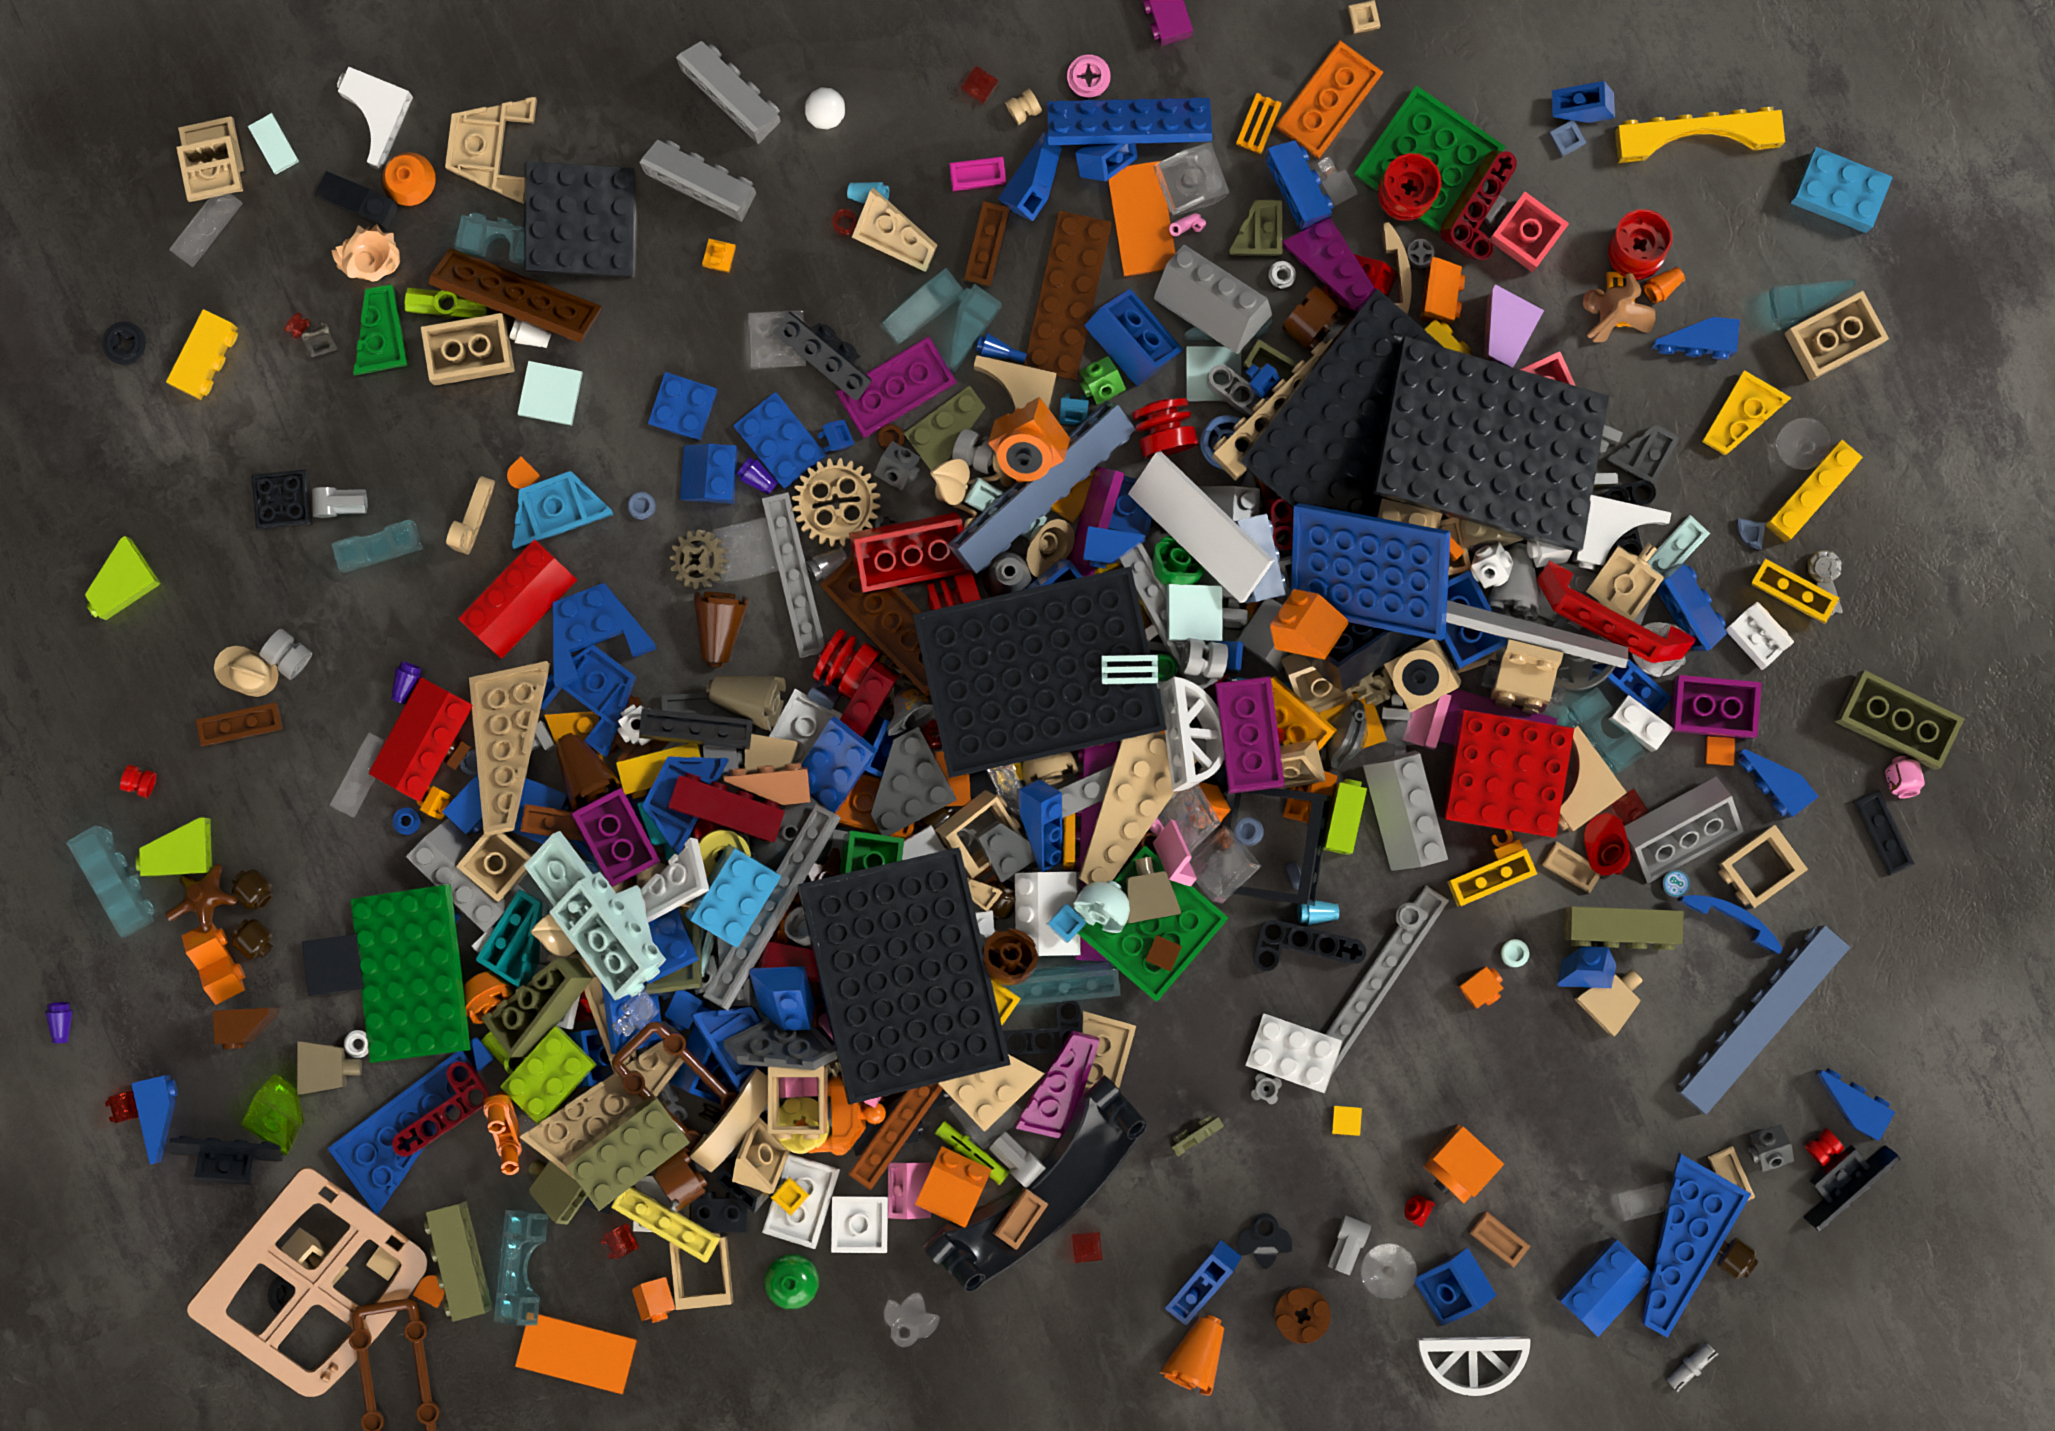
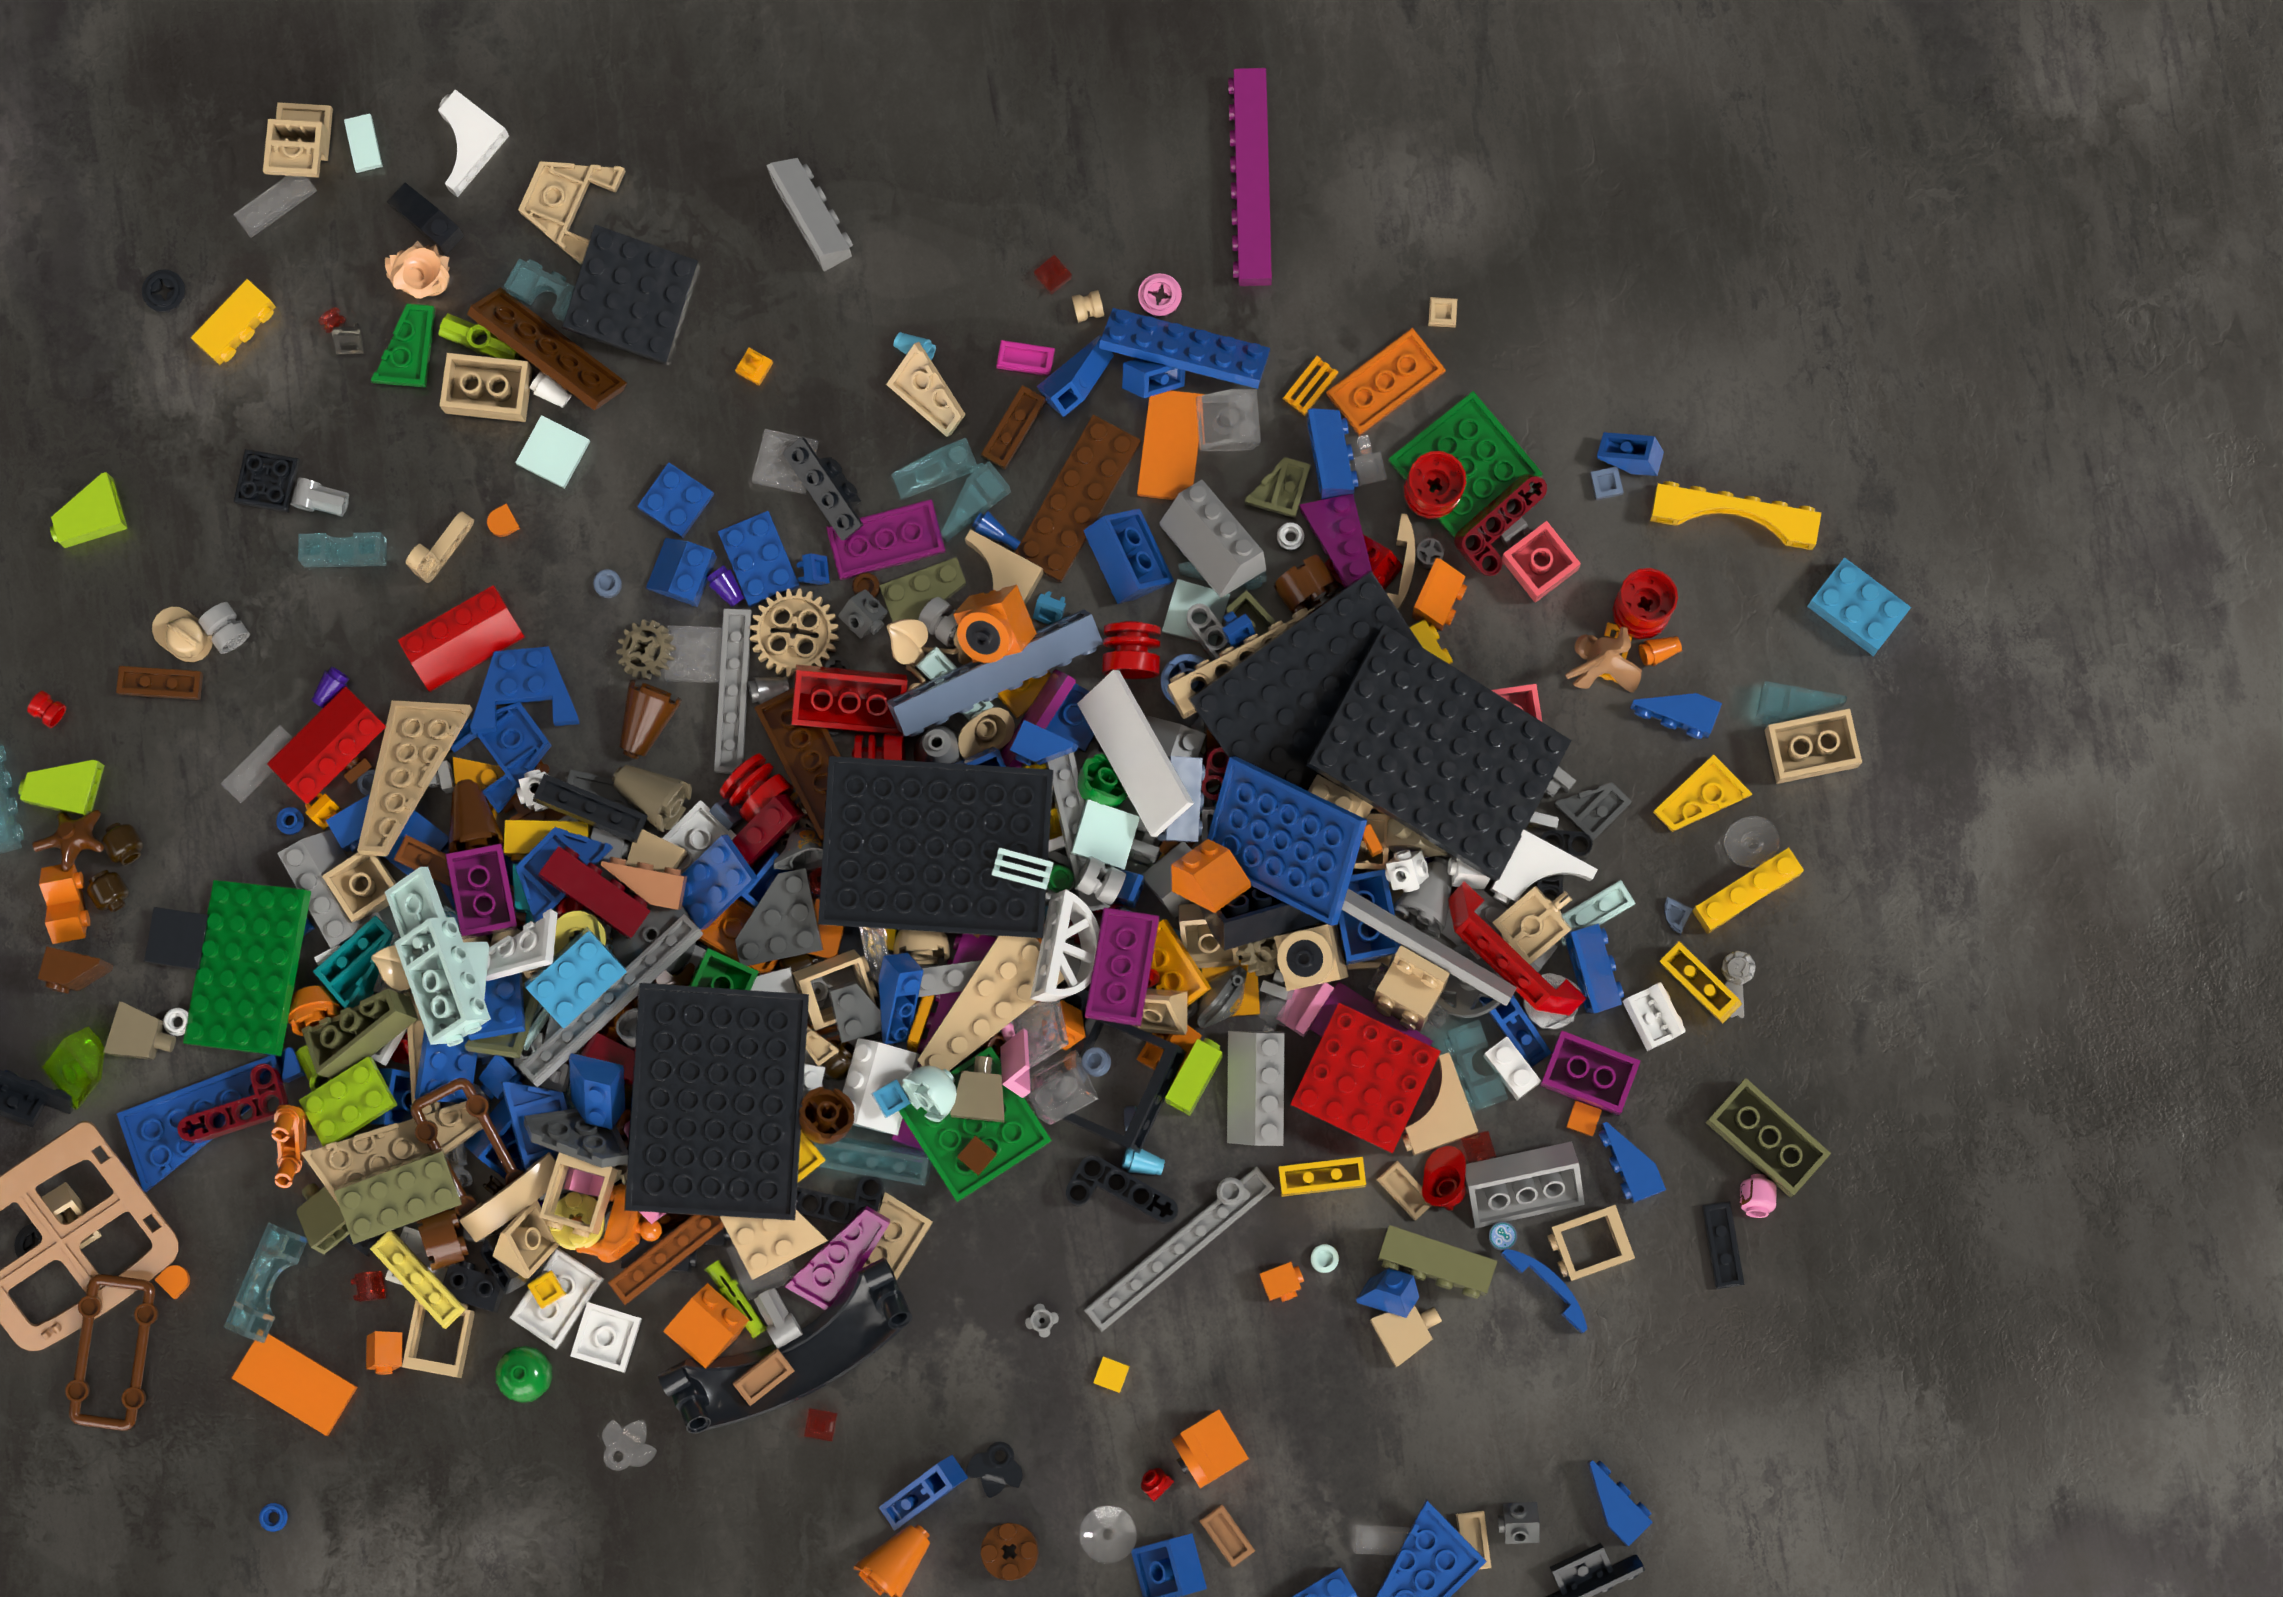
camera: 20 degrees right, 5 degrees down
tan tile [366,1246,401,1281] -> none
orange cone [381,152,435,206] -> none
olive brick [423,1201,493,1322] -> none
dark azure wing [512,471,614,550] -> none
clear plate [611,990,660,1037] -> none
light grey slope [640,140,756,222] -> none
white hair [804,87,845,130] -> none
clear red bush [832,209,857,236] -> none
bright pink panel [888,1162,931,1219] -> none
bright green brick [1079,356,1126,405] -> none
bright pink arm [1169,213,1206,236] -> none
olive wing [1171,1115,1224,1156] -> none
white plate [1246,1014,1343,1093] -> none
light grey piece [1327,1215,1371,1275] -> none
lavender slope [1483,284,1544,368] -> none
light orange tile [1491,830,1524,861] -> none
sand blue brick [1677,925,1851,1115] -> none
red wheel [1805,1128,1844,1167] -> none

